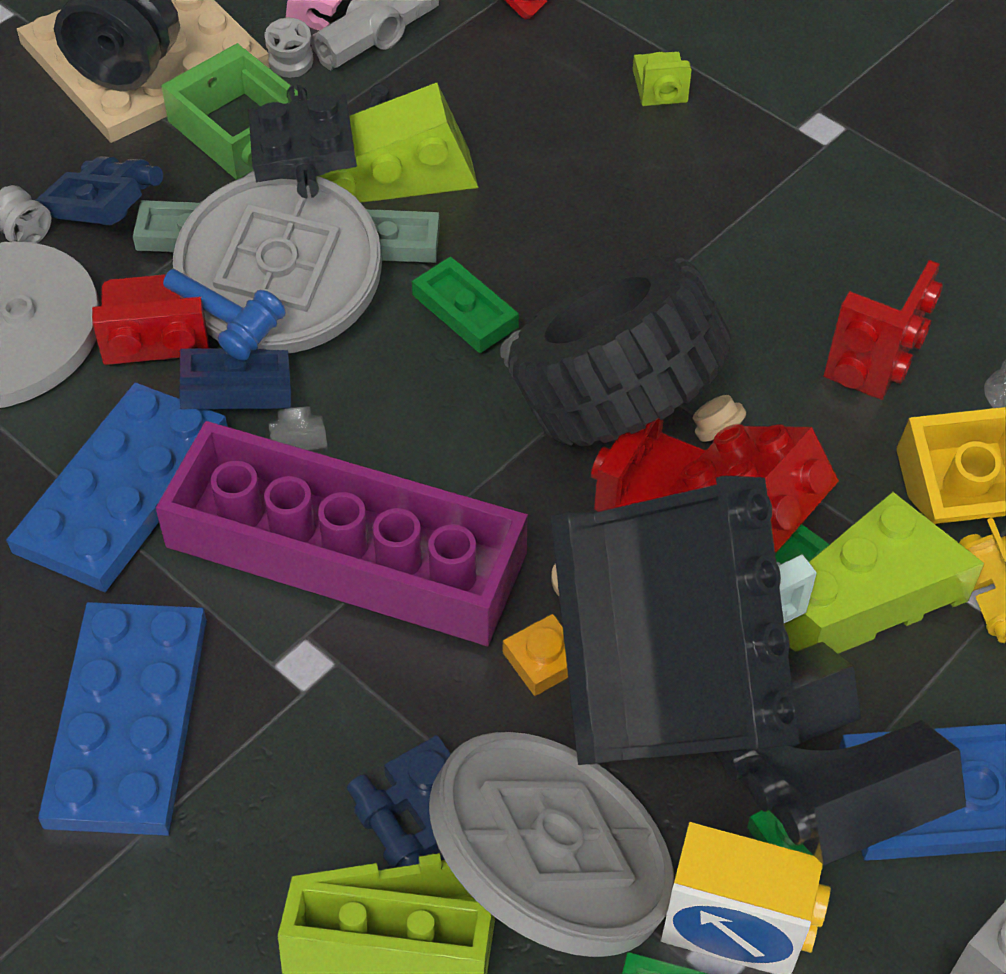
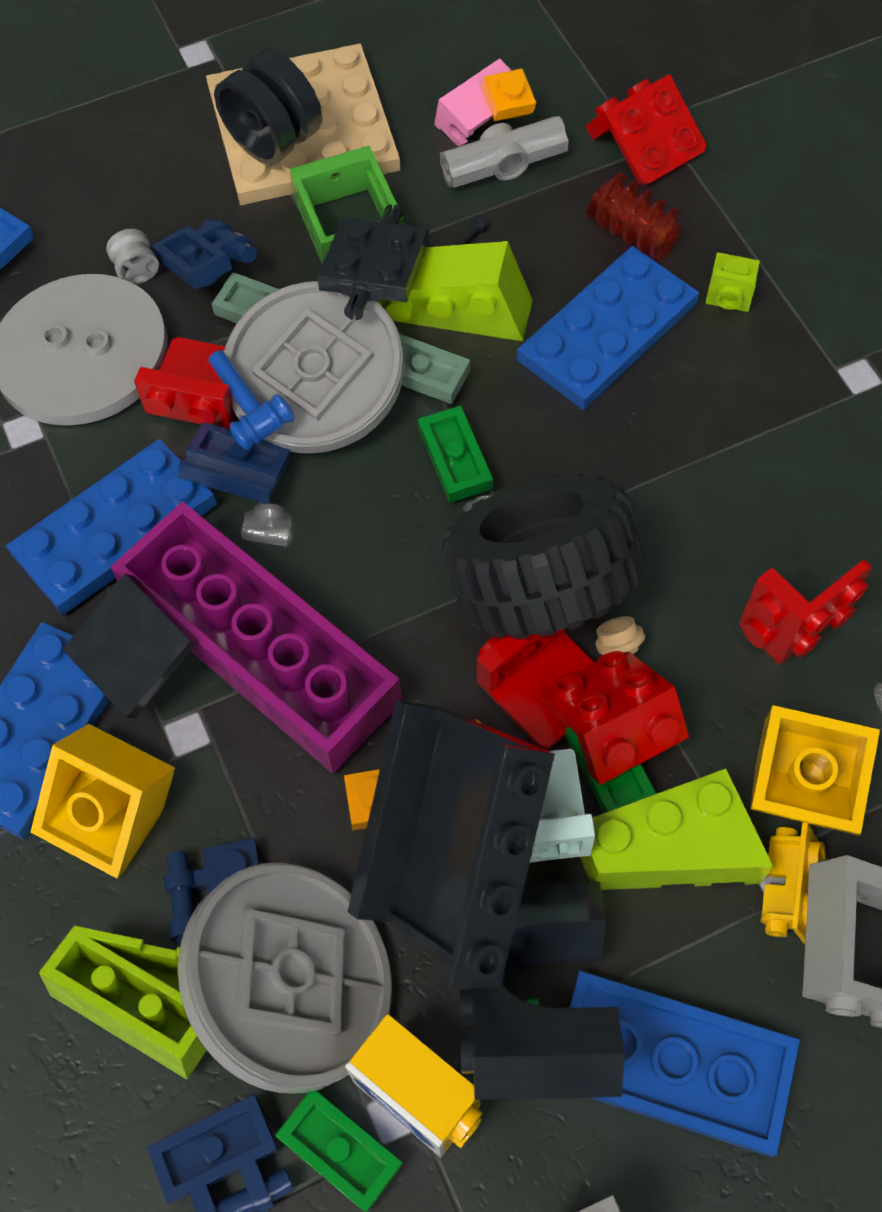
camera: 25 degrees right, 10 degrees up
light grey wheel [265,17,314,78] -> none
none -> yellow slope [31,724,175,879]
none -> black tile [62,573,198,718]
none -> blue plate [516,246,700,410]
none -> clear red piece [586,173,681,262]

